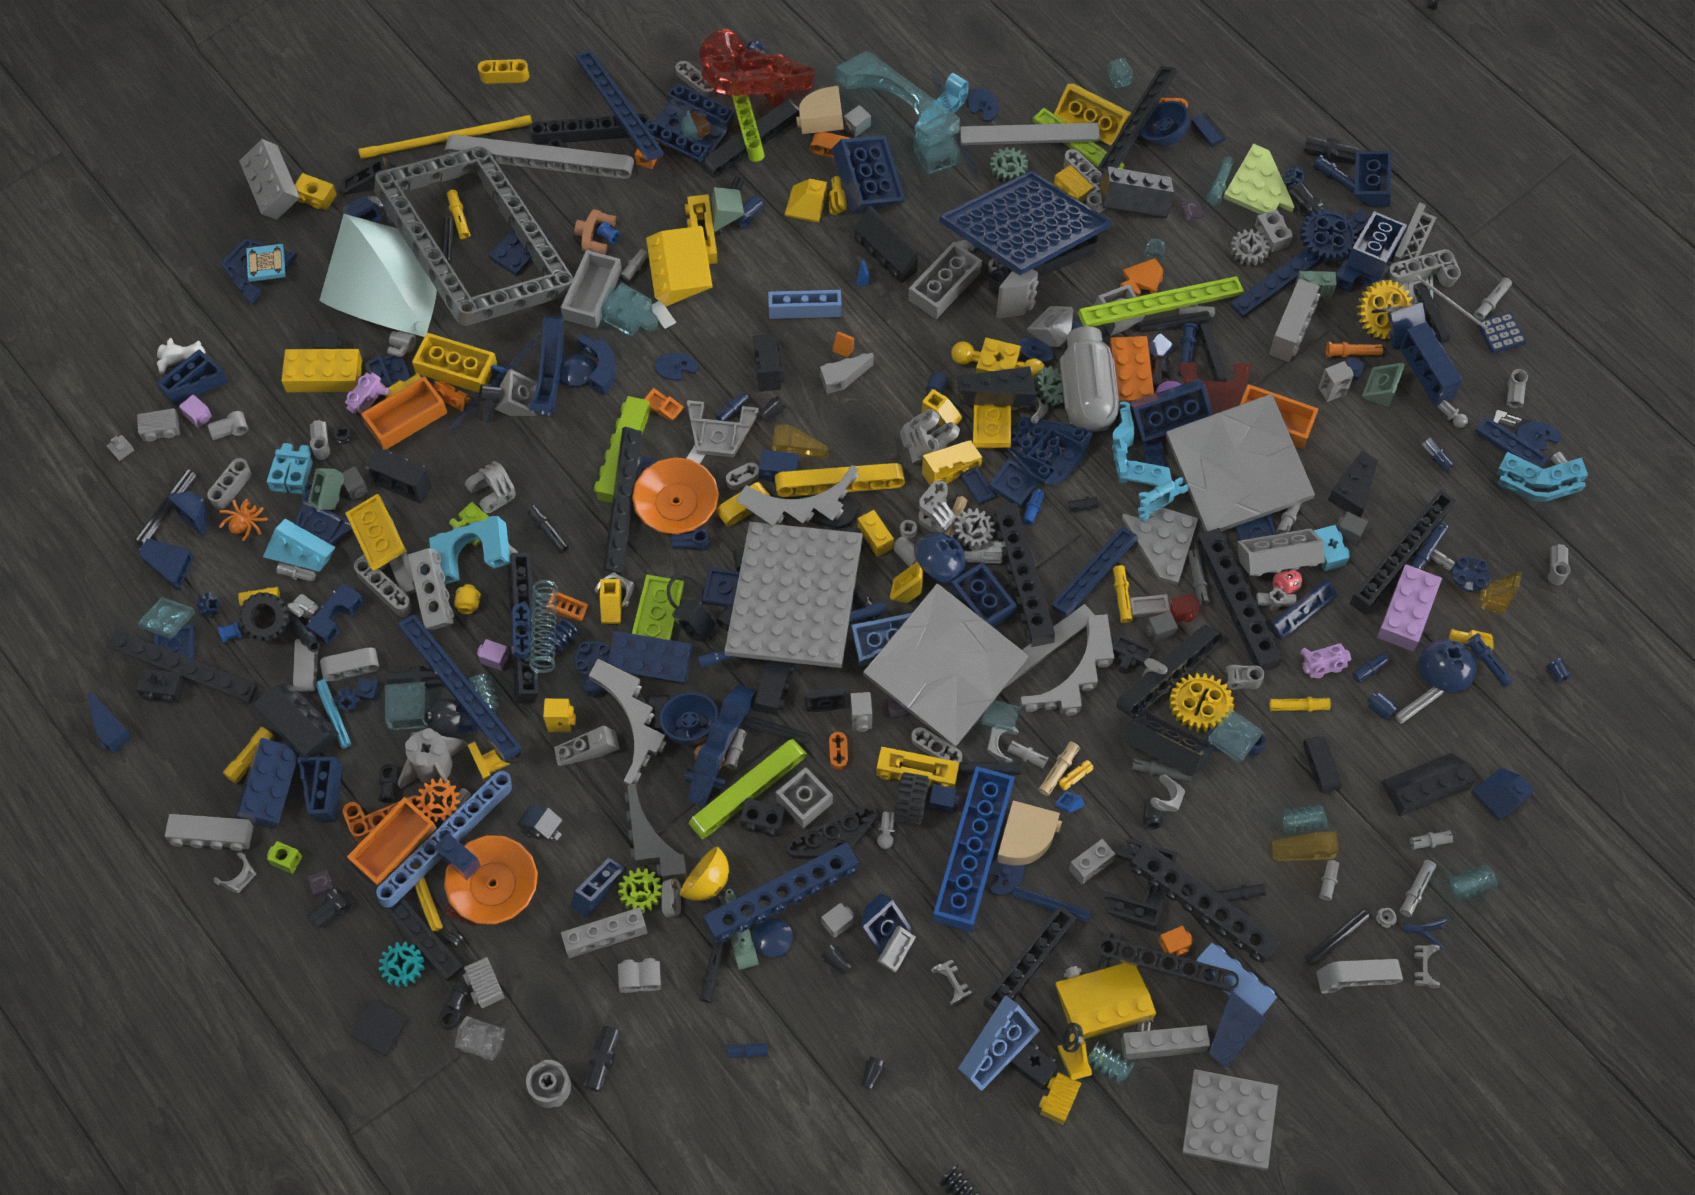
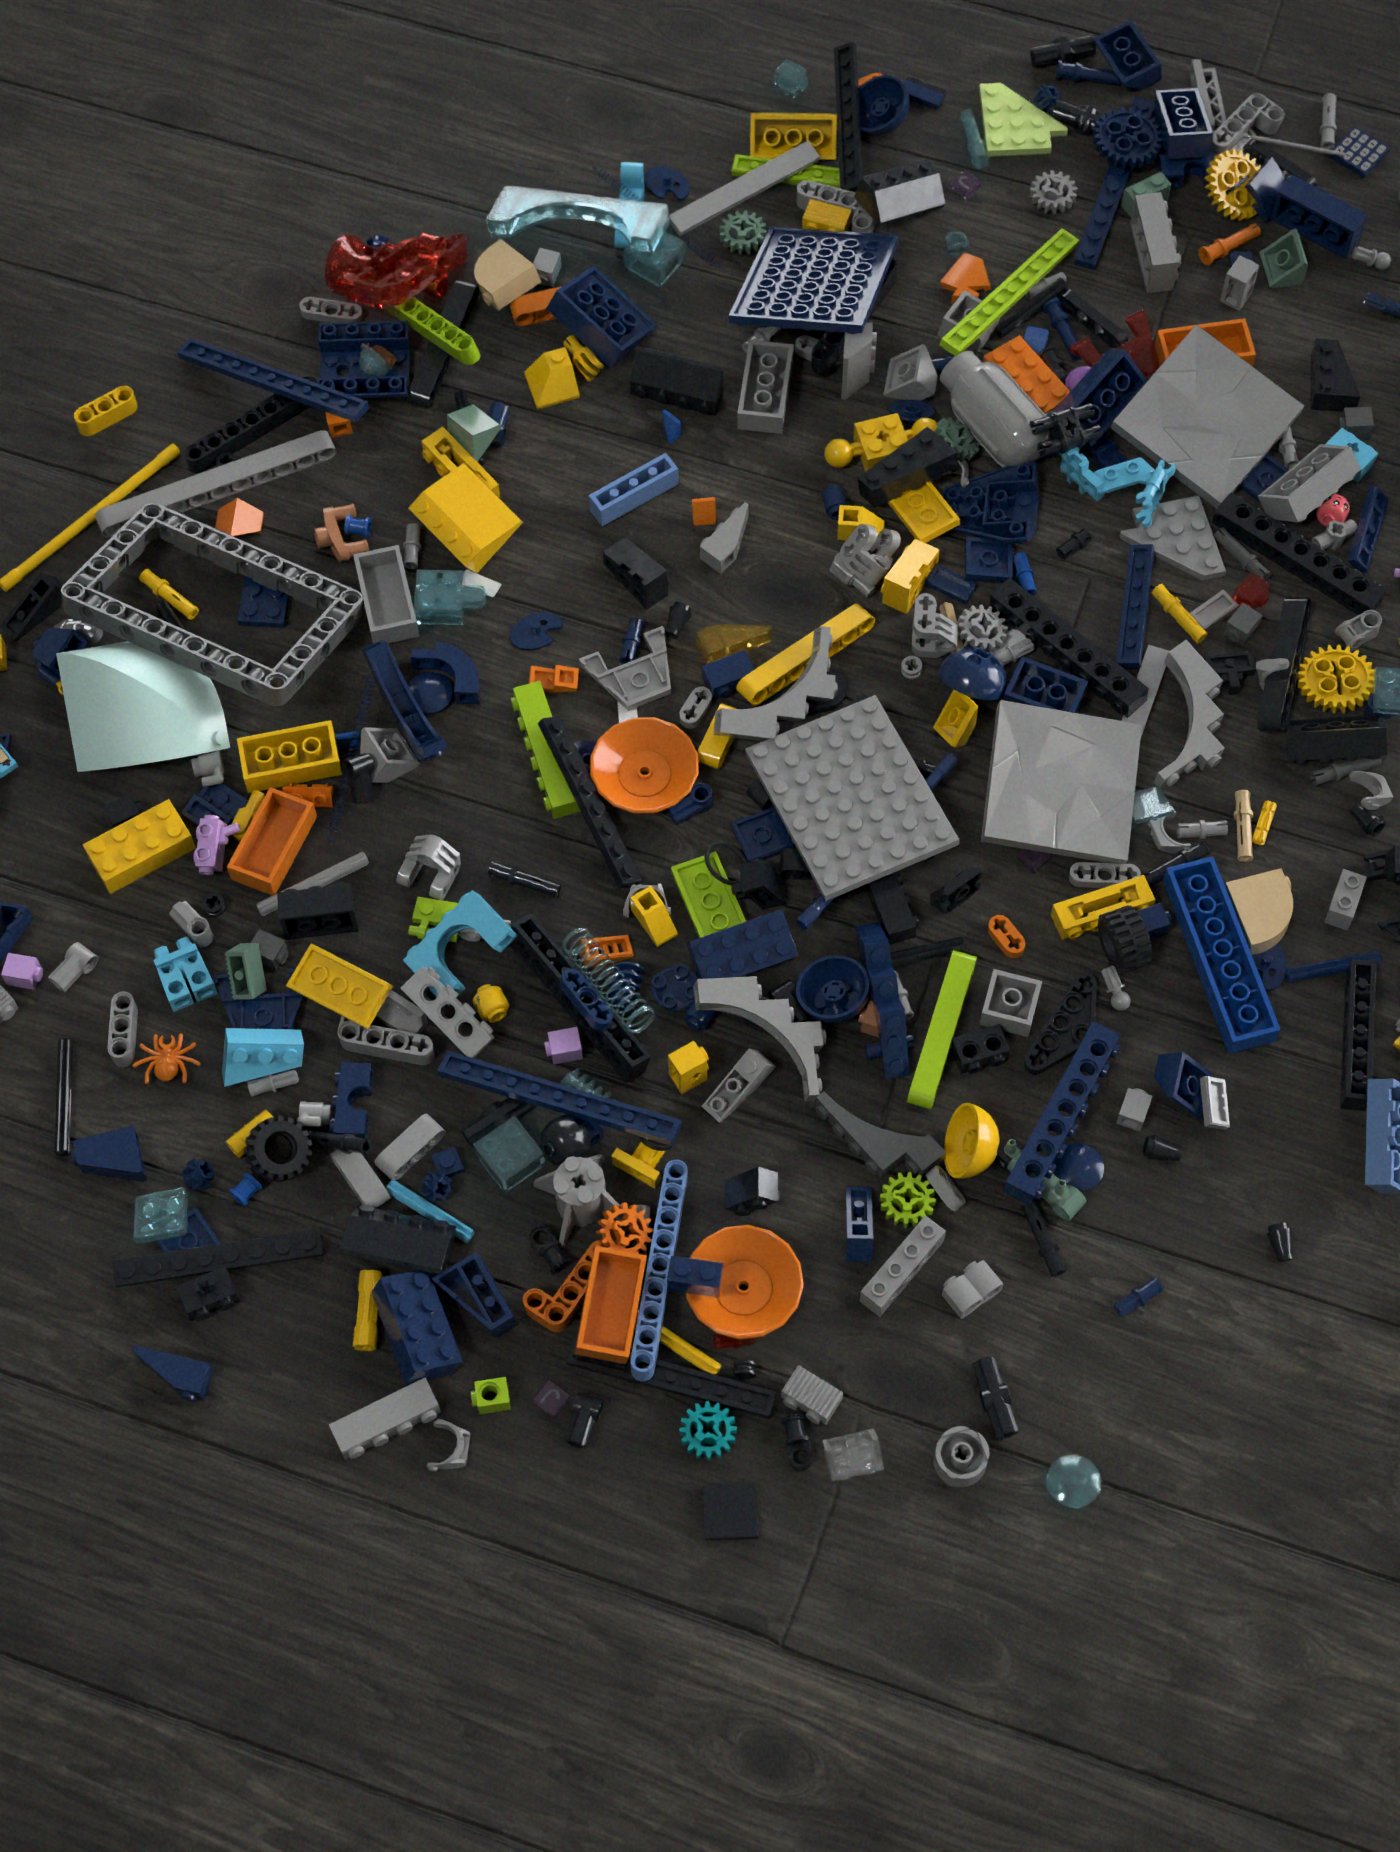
camera: 30 degrees left, 0 degrees up
dark blue slope [168,491,207,536] -> none
light grey brick [850,692,872,732] -> none
medium blue wedge [851,613,912,668] -> none
yellow brick [858,510,894,557] -> none
light grey head [893,536,917,567] -> none
light grey piece [931,960,972,1006] -> none
blue slope [1054,790,1085,813] -> none
light grey brick [1255,209,1293,253] -> none
none -> slope [215,498,264,536]
none -> light grey axle [256,852,369,916]
none -> black pin [1029,403,1103,457]
none -> clear light blue dish [1047,1455,1101,1509]

